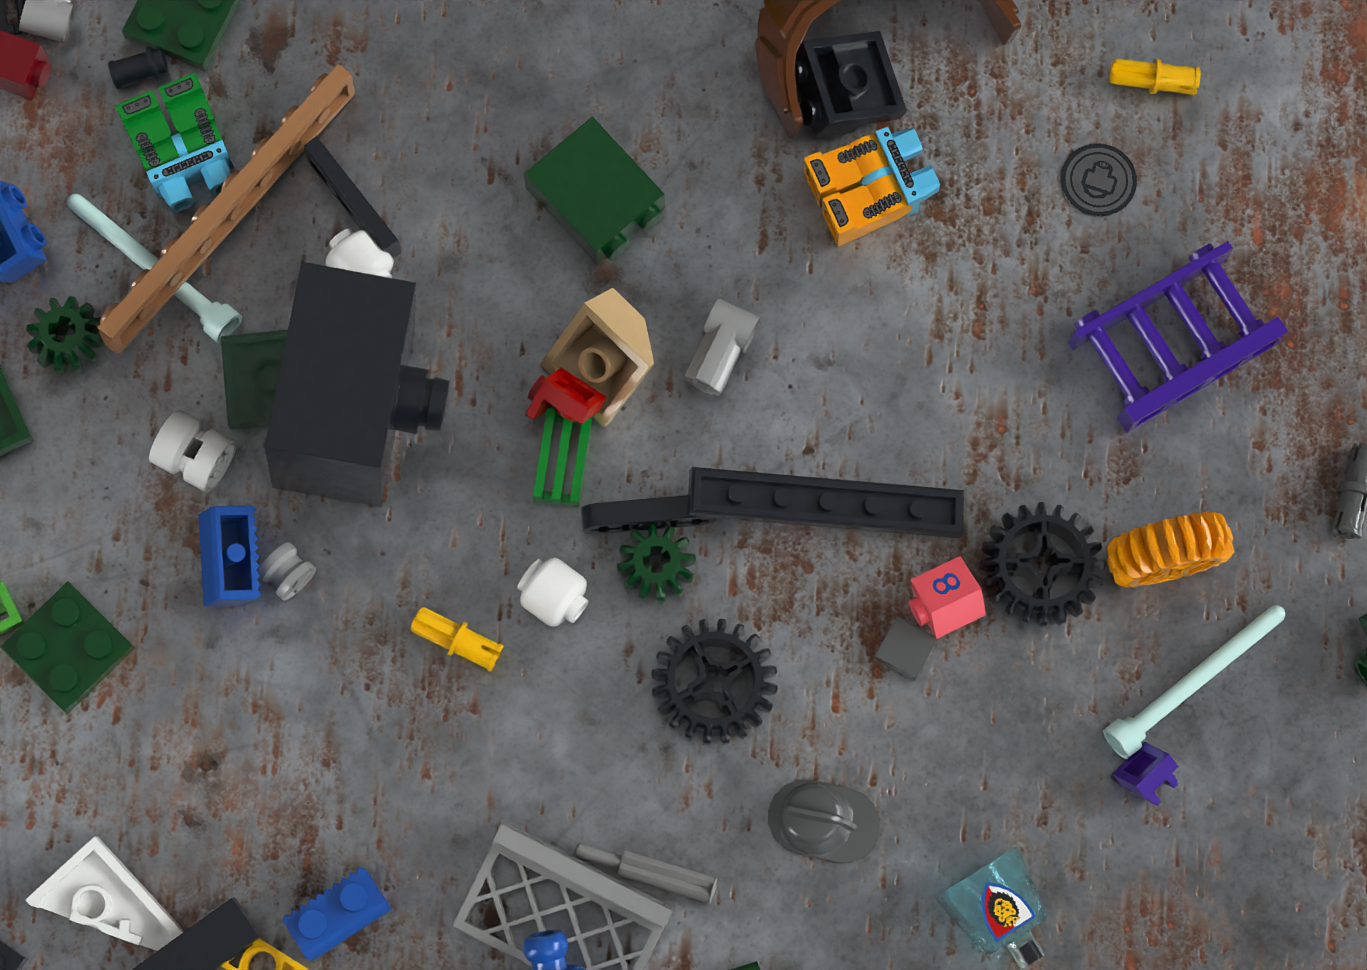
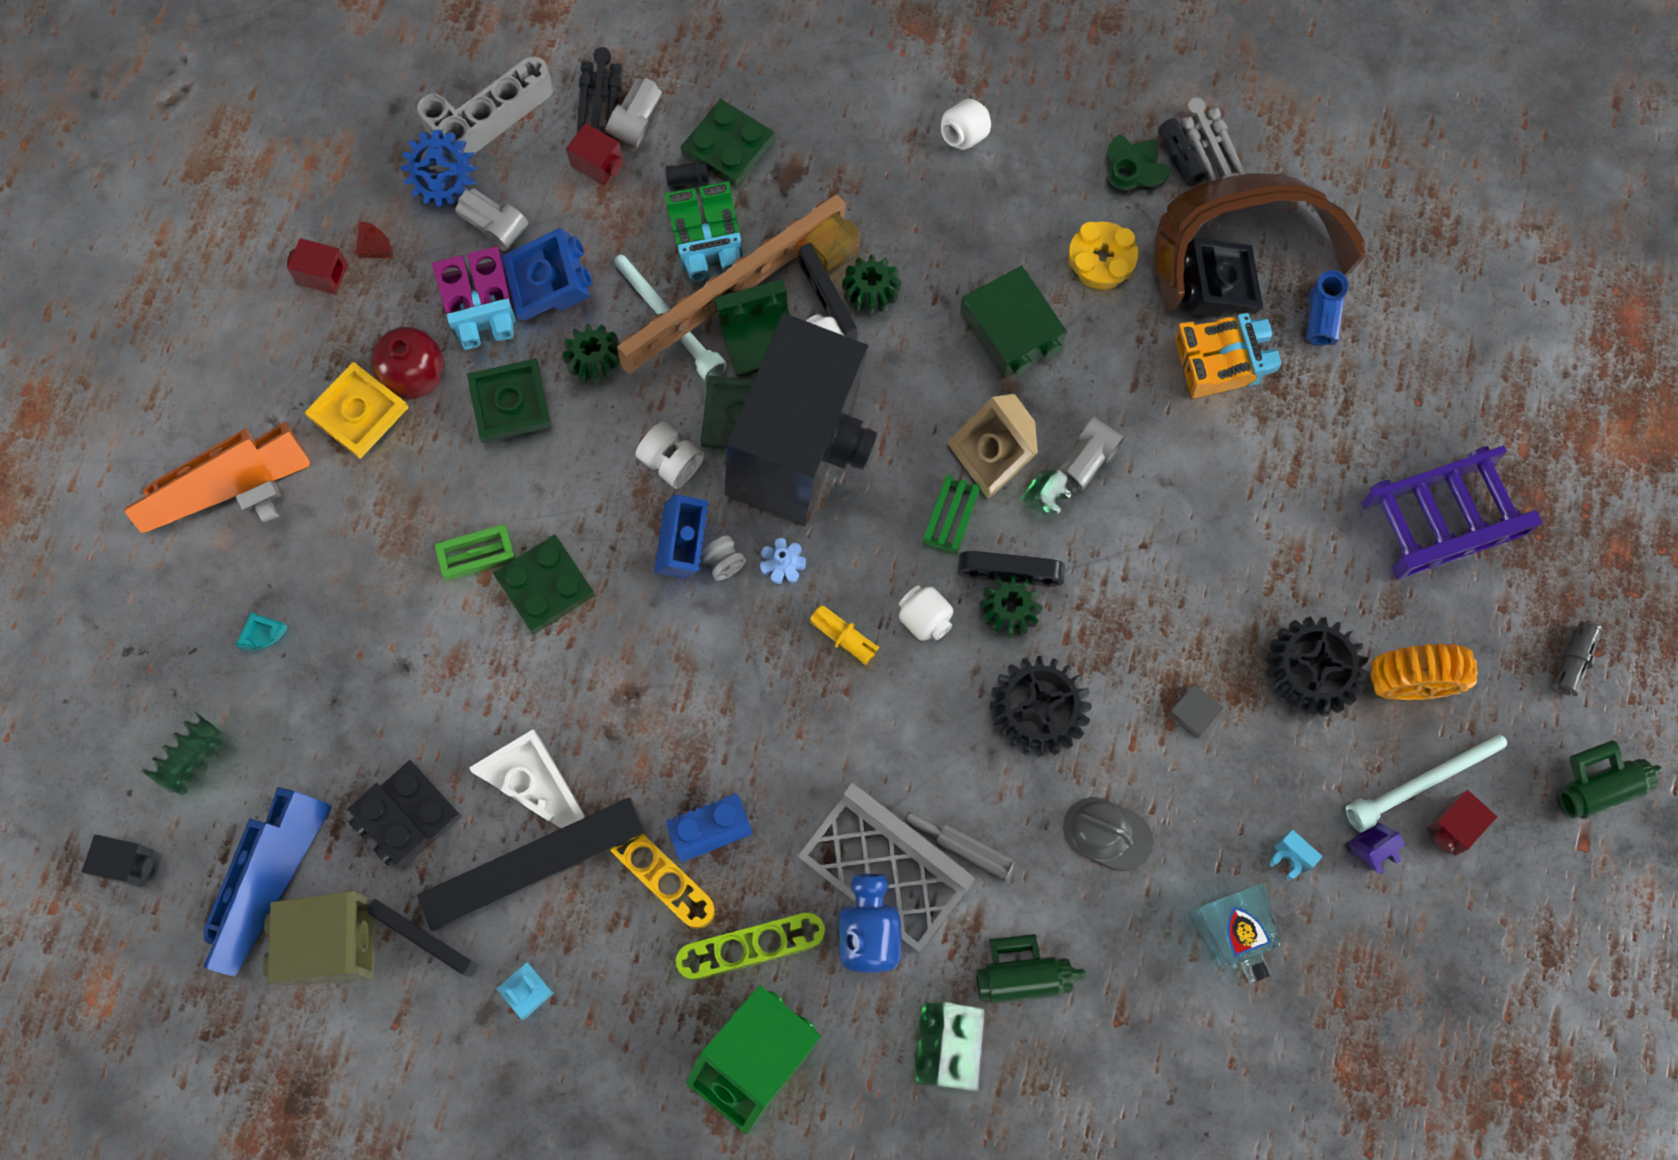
camera: 15 degrees right, 5 degrees down
red bracket [525,367,607,424] -> none
black tile [687,467,964,538] -> none
coral brick [909,556,986,639] -> none
sticker [1061,144,1137,216] -> none
yellow axle [1109,58,1201,96] -> none
none -> dark green bracket [715,279,790,377]
none -> light blue plant [760,538,806,584]
none -> clear yellow brick [805,212,860,275]
none -> dark green gear [842,254,901,316]
none -> clear green tile [1021,469,1071,514]
none -> yellow plate [1068,222,1138,290]
none -> medium azure tile [1269,829,1323,881]
none -> blue piece [1305,270,1349,346]
none -> dark red brick [1426,790,1498,856]

